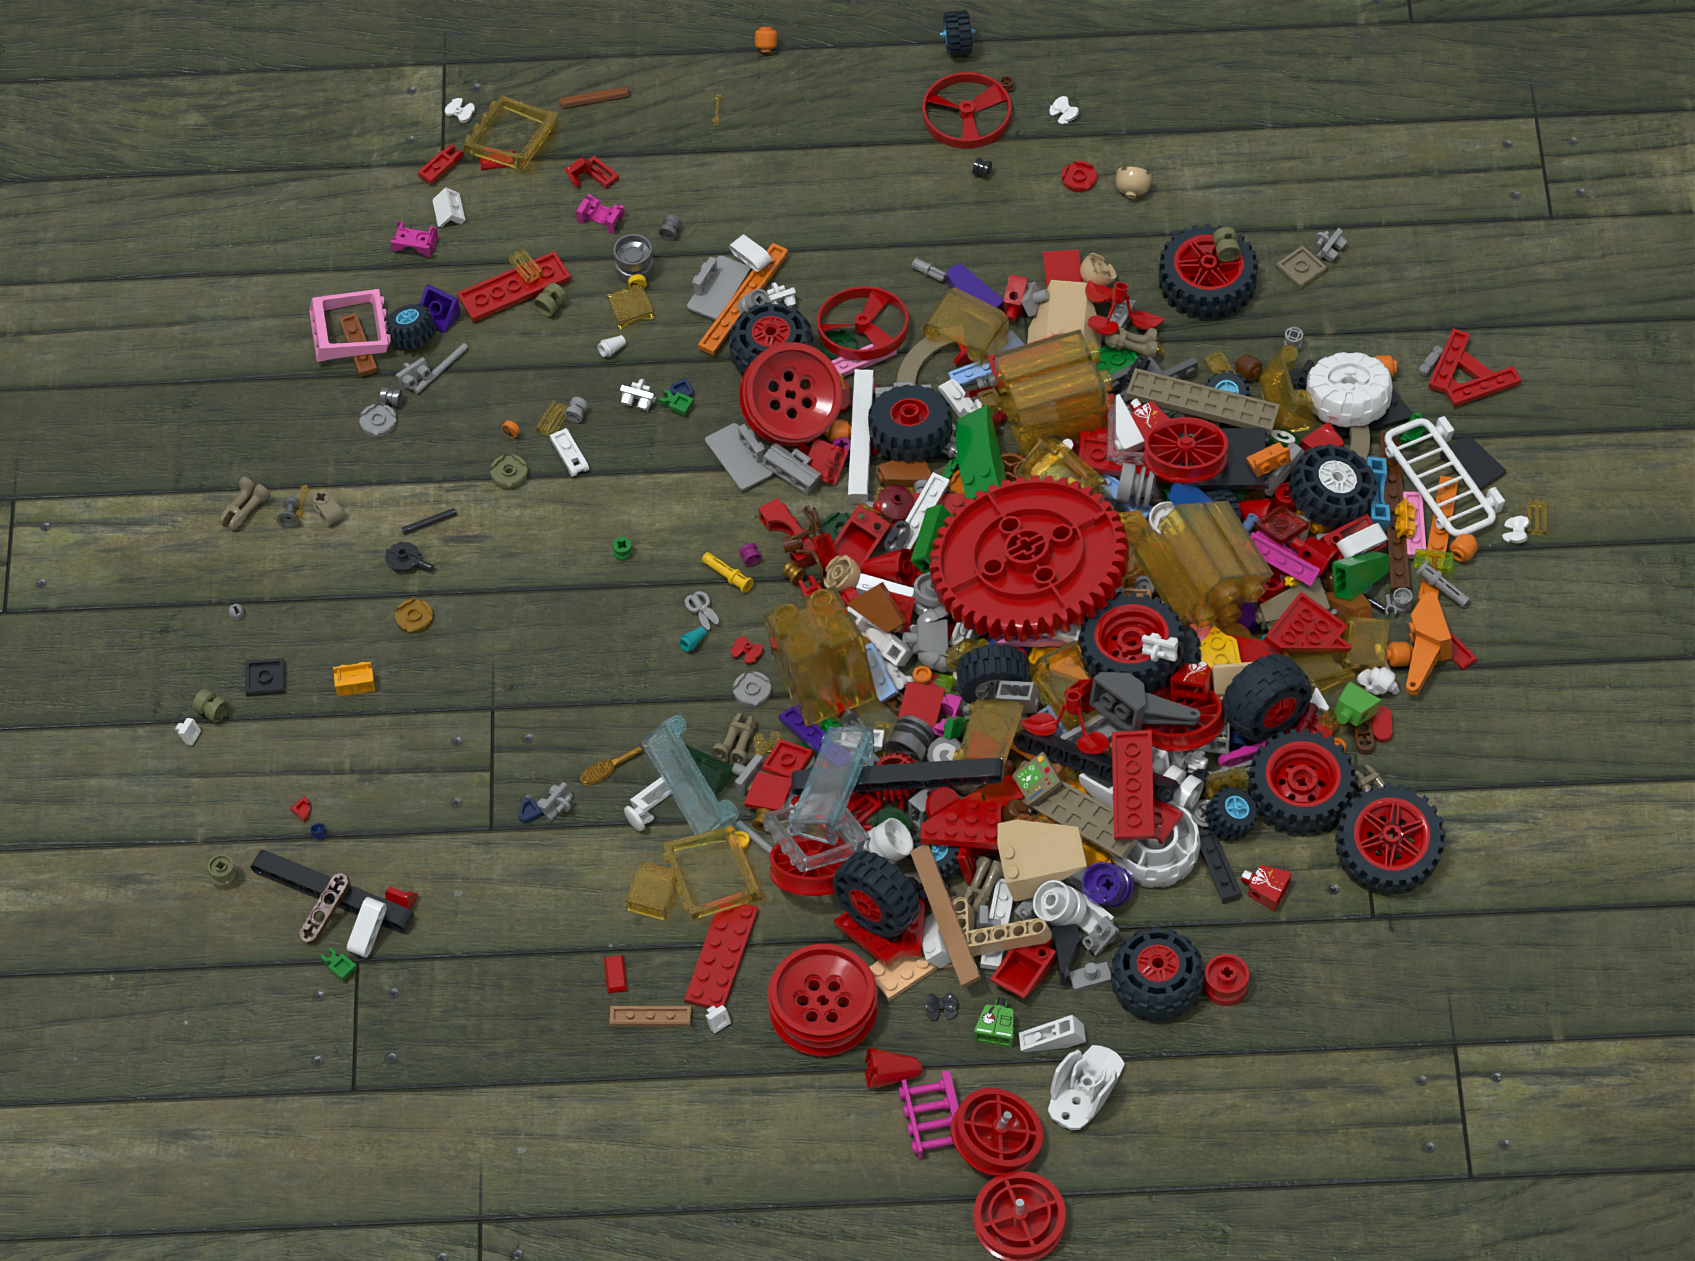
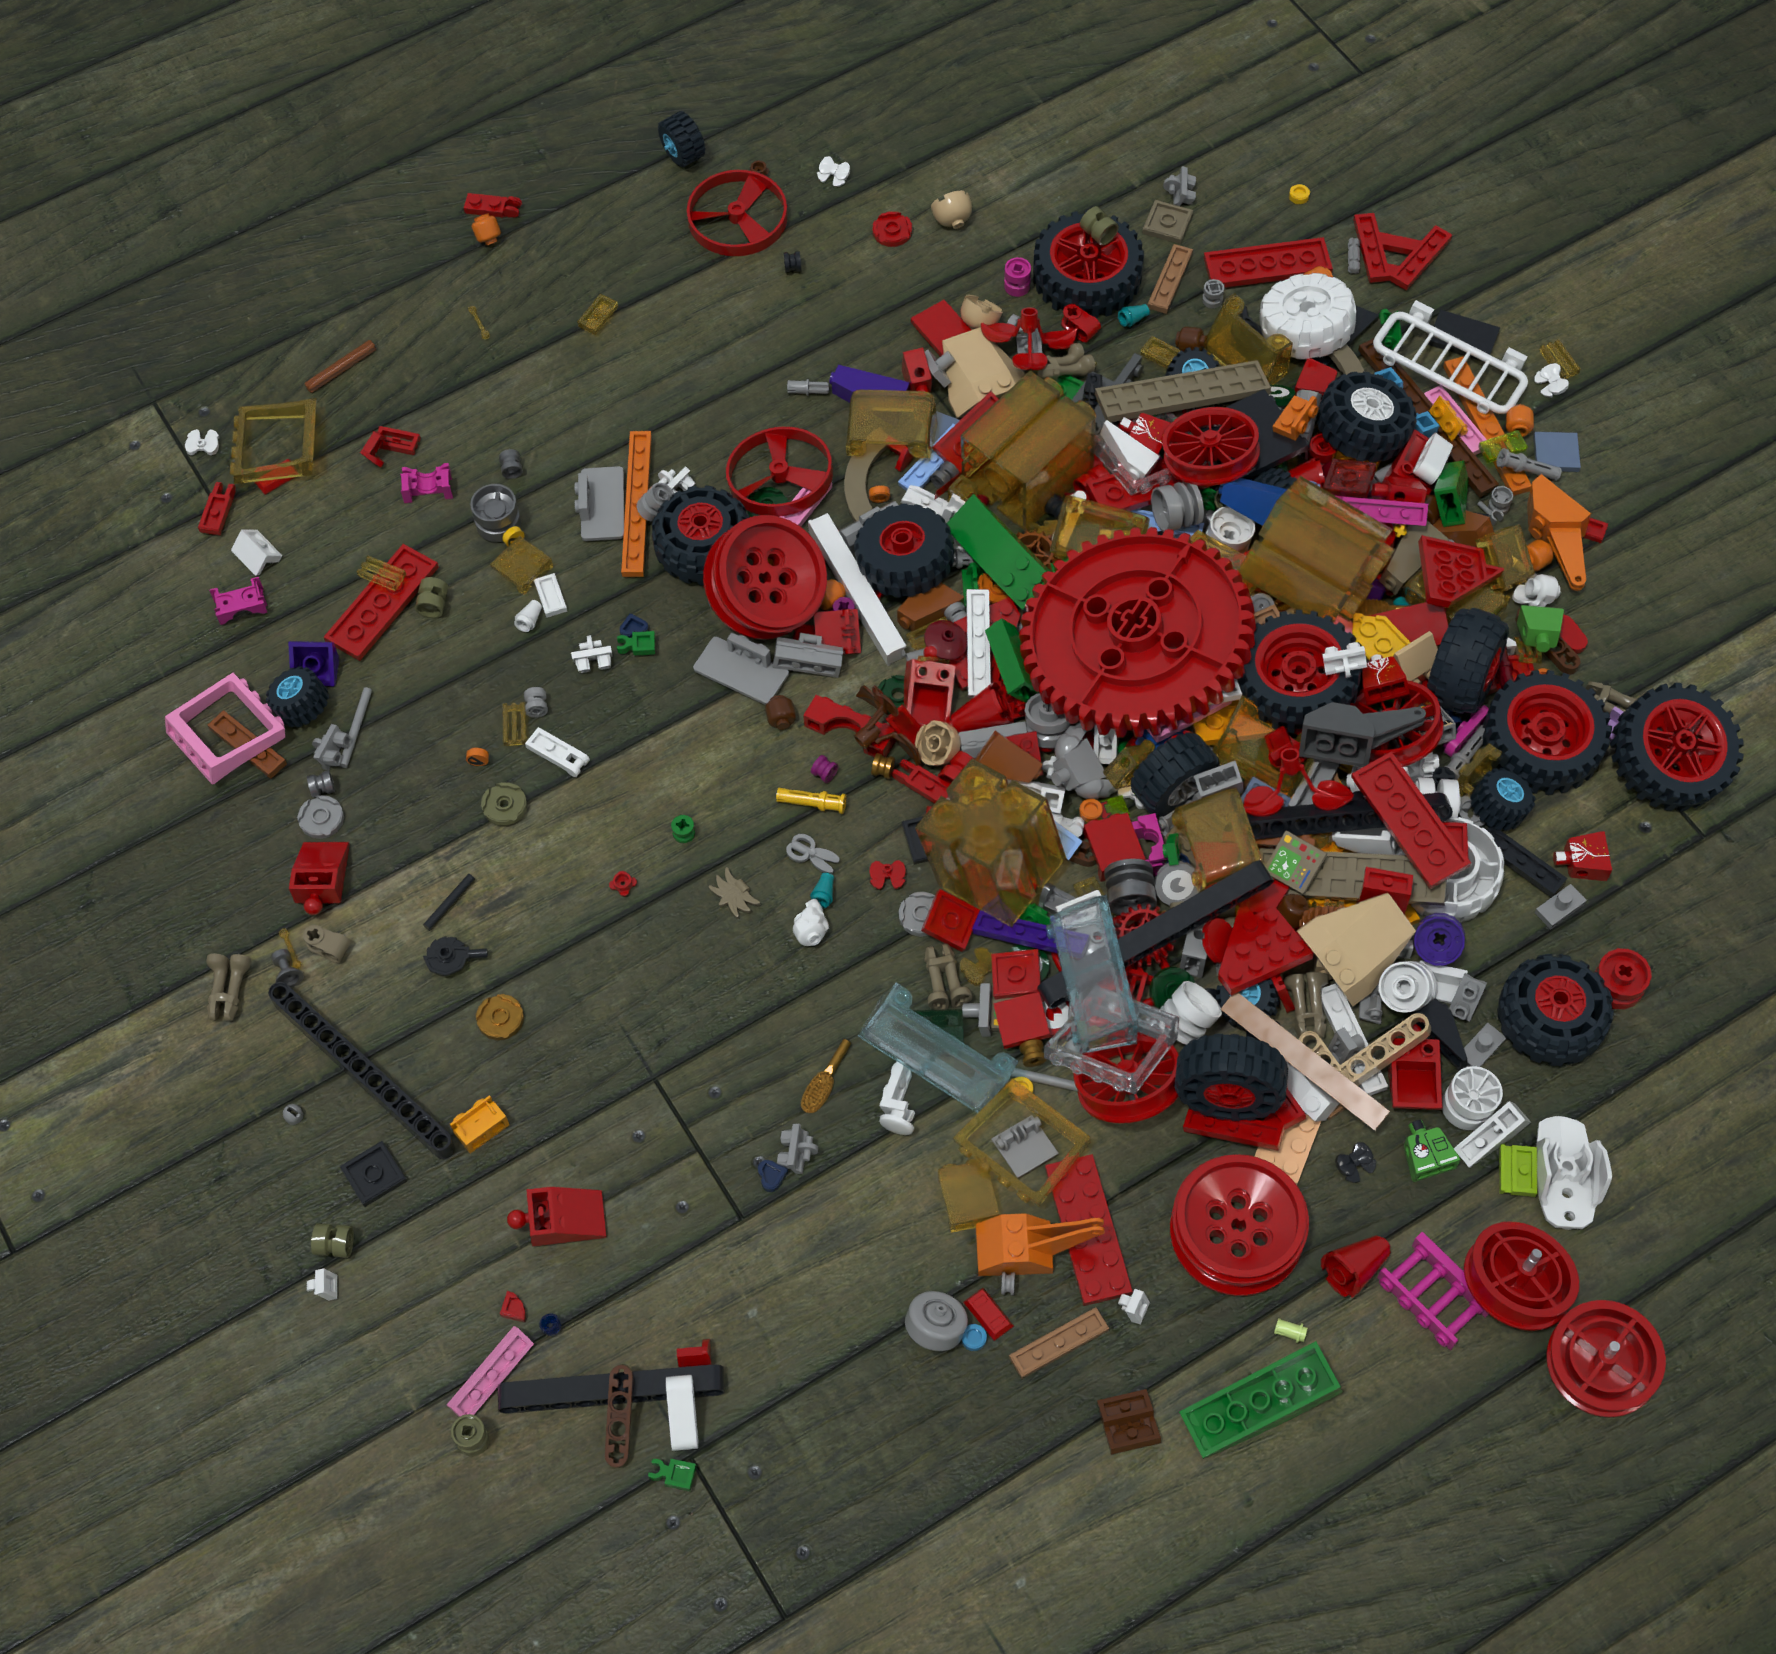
camera: 30 degrees left, 5 degrees up
white beam [729,234,772,272] -> none
black beam [884,520,911,553] -> none
none -> black beam [268,982,455,1159]
none -> red slope [289,842,350,915]
none -> bright pink plate [447,1326,534,1417]
none -> red hinge [464,193,522,218]
none -> red slope [507,1187,606,1247]
none -> white tile [534,573,567,618]
none -> clear yellow plate [577,294,618,335]
none -> red plate [609,871,637,896]
none -> dark tan piece [709,867,761,919]
none -> reddish brown head [765,695,796,730]
none -> white head [793,899,829,946]
none -> orange tile [869,486,891,503]
none -> light grey wheel [905,1291,968,1351]
none -> red plate [921,889,980,952]
none -> dark azure tile [961,1324,987,1351]
none -> orange slope [976,1214,1105,1276]
none -> light grey hinge [991,1115,1059,1179]
none -> light grey bush [1001,1272,1015,1295]
none -> dark pink wheel [1004,257,1031,297]
none -> red piece [1061,304,1101,343]
none -> reddish brown slope [1097,1389,1161,1455]
none -> teal cone [1118,304,1150,327]
none -> medium nougat tile [1148,244,1193,314]
none -> green slope [1179,1341,1343,1459]
none -> red plate [1203,237,1333,288]
none -> yellowish green pin [1274,1318,1308,1343]
none -> yellow tile [1289,184,1310,204]
none -> red panel [1356,867,1413,915]
none -> white wheel [1442,1066,1503,1130]
none -> lime plate [1499,1144,1537,1197]
none -> sand blue tile [1533,432,1581,472]
none -> light grey tile [1535,884,1587,930]

